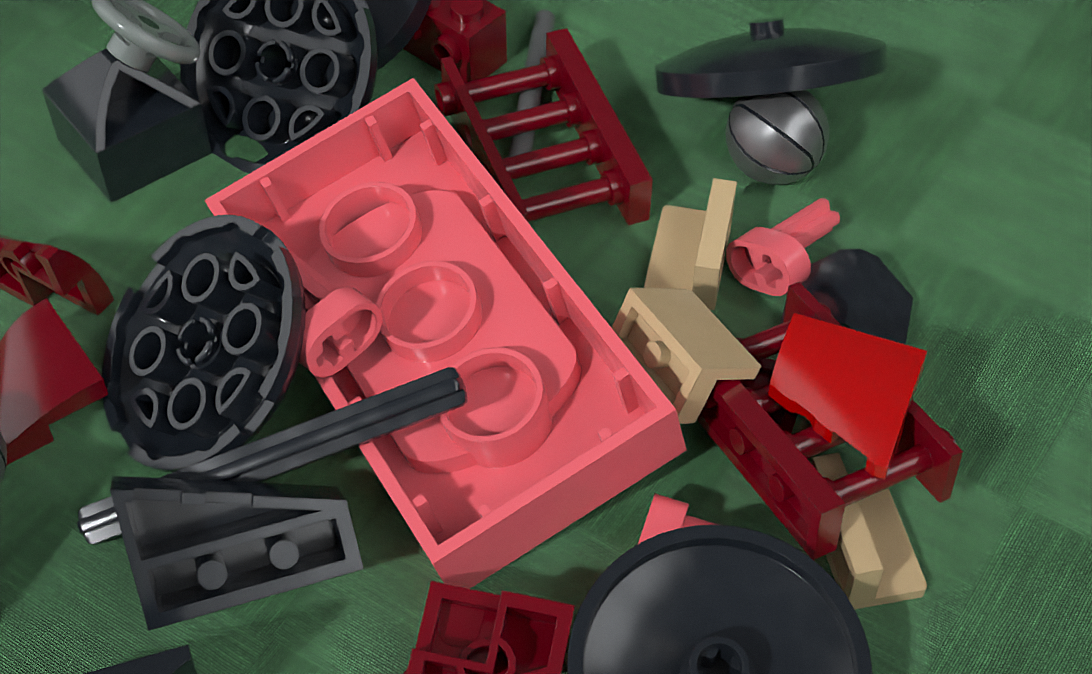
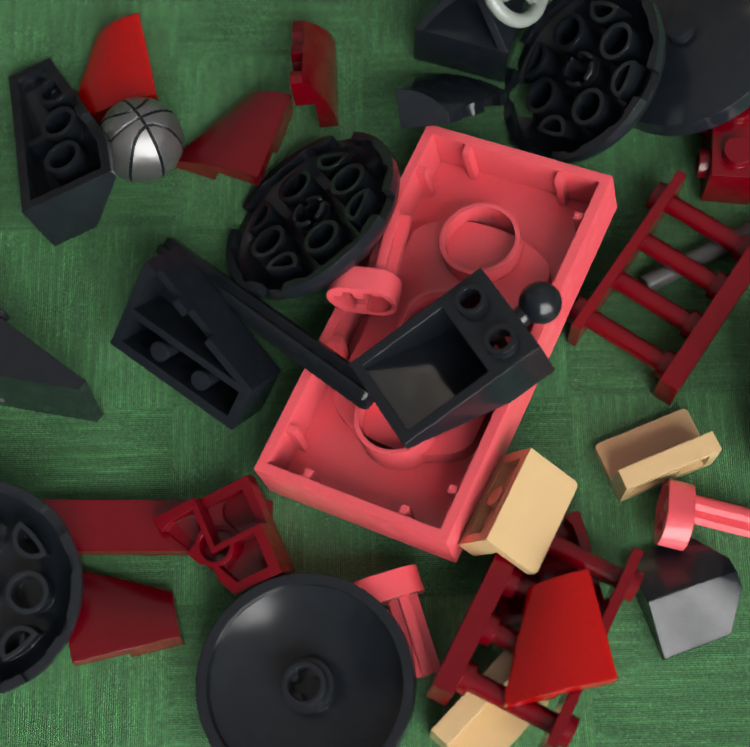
camera: 55 degrees right, 20 degrees up
none -> black slope [349,268,562,449]
none -> black slope [396,73,507,128]

